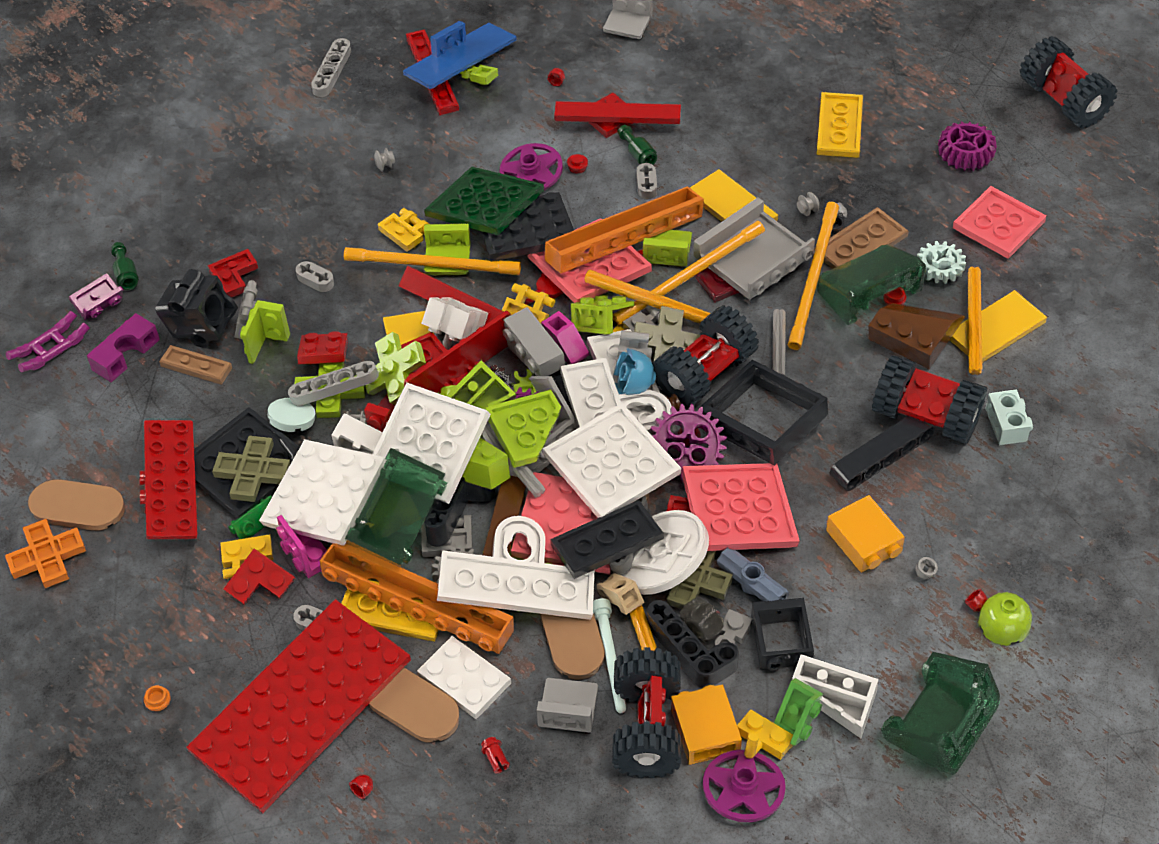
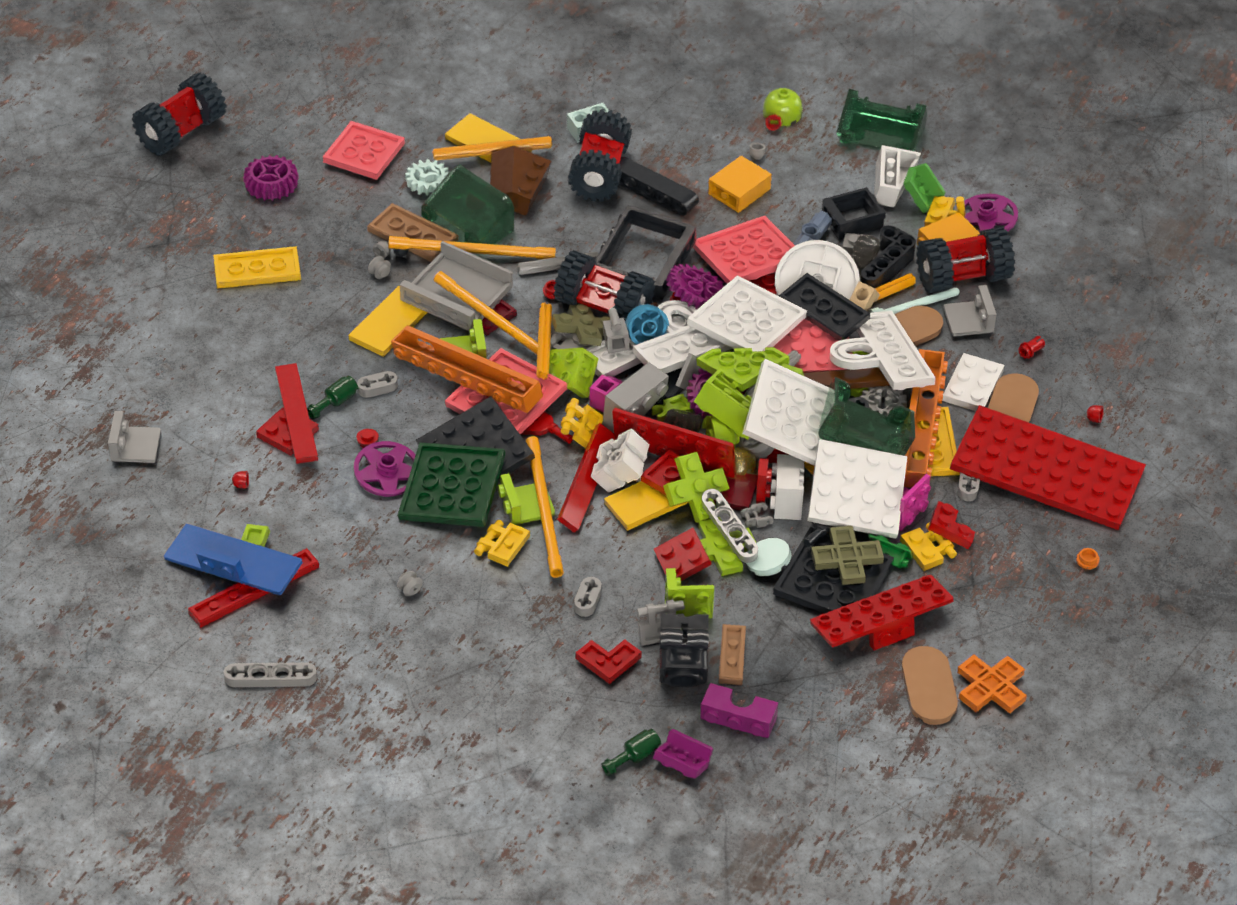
camera: 110 degrees left, 5 degrees down
magenta piece [5,310,90,372] -> none

